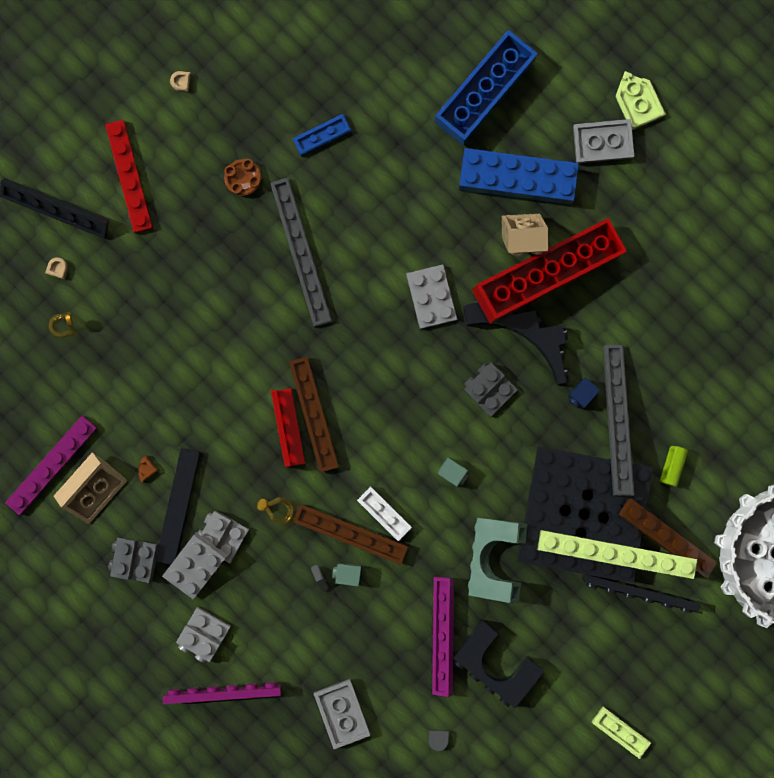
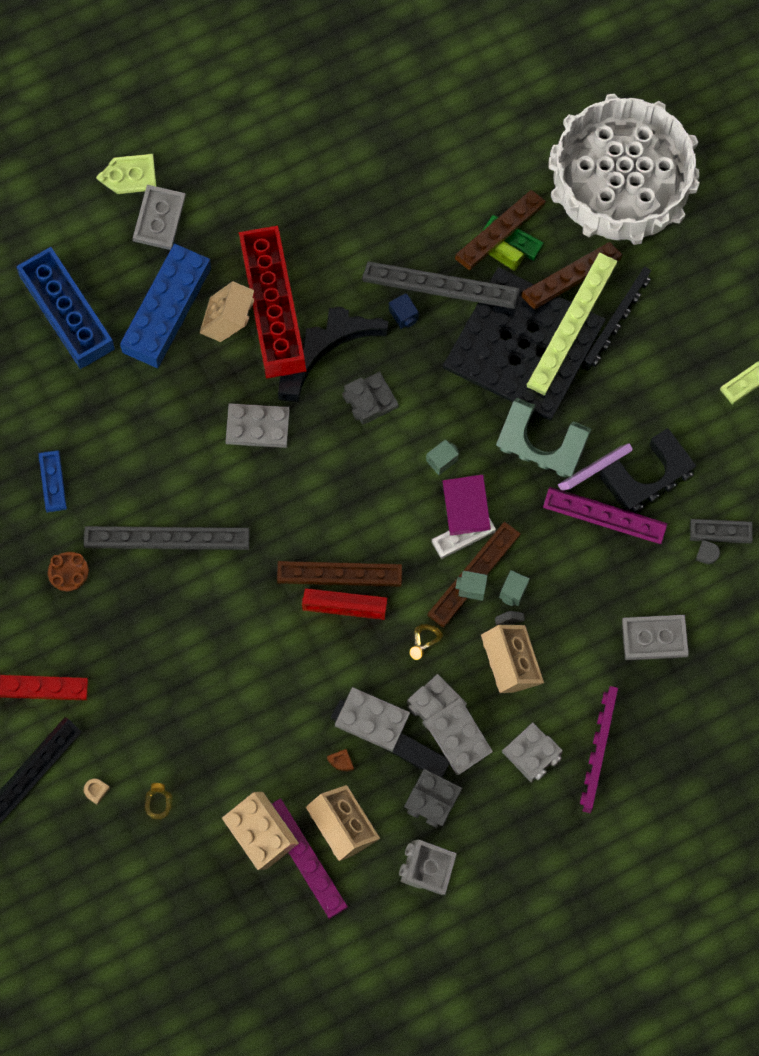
camera: 75 degrees left, 15 degrees down
none -> tan brick [222,792,299,870]
none -> light grey plate [335,687,410,752]
none -> light grey plate [399,839,456,895]
none -> magenta tile [442,475,491,536]
none -> reddish brown plate [455,190,546,271]
none -> sand green brick [455,571,487,601]
none -> tan slope [481,625,544,693]
none -> green tile [483,215,544,261]
none -> lavender tile [558,443,633,491]
none -> dark grey tile [690,519,752,543]

